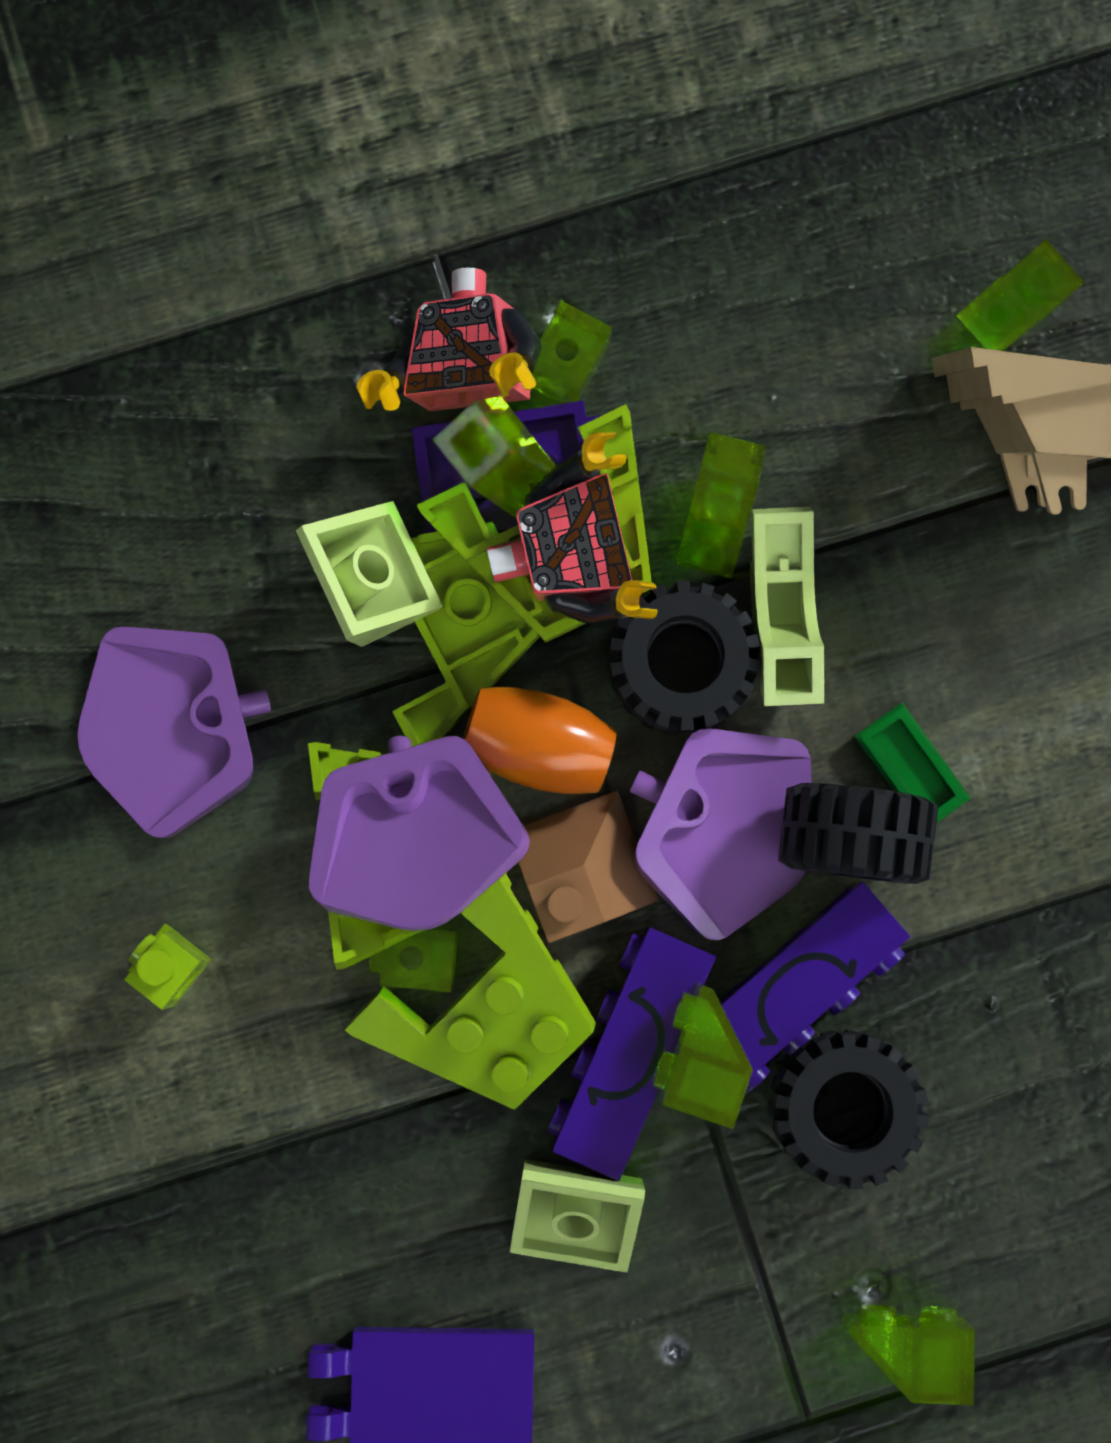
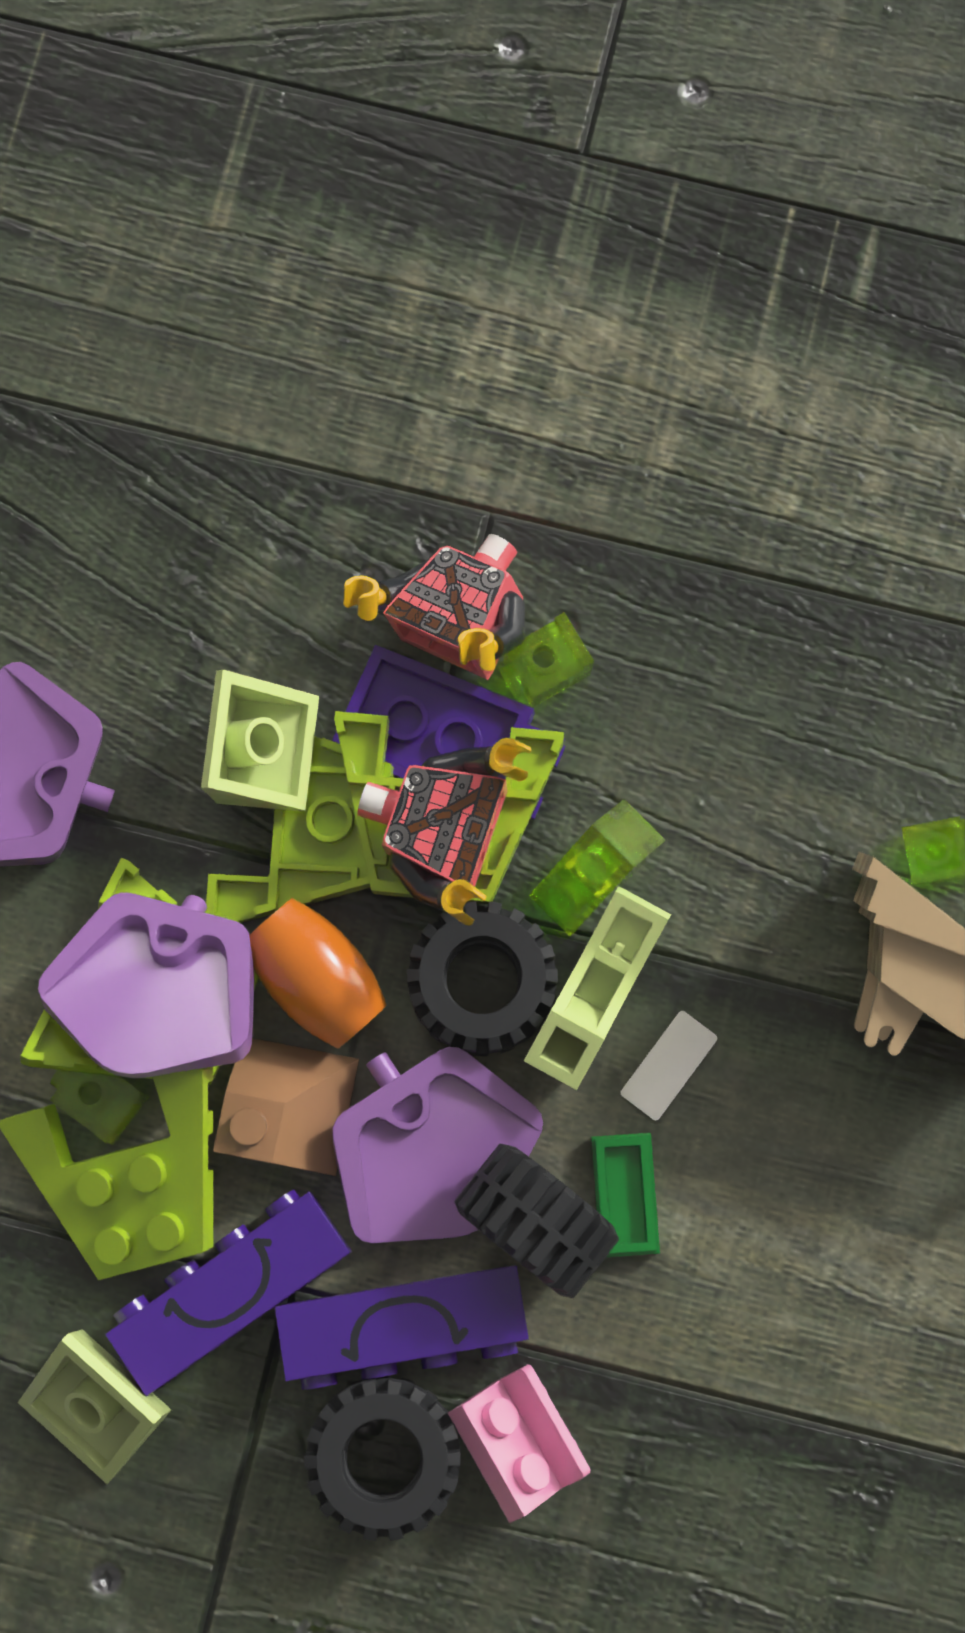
camera: 25 degrees right, 5 degrees down
clear neon green slope [433,396,556,519] -> none
clear neon green slope [653,983,753,1129] -> none
none -> bright pink bracket [448,1365,590,1523]
none -> white sticker [621,1011,717,1120]

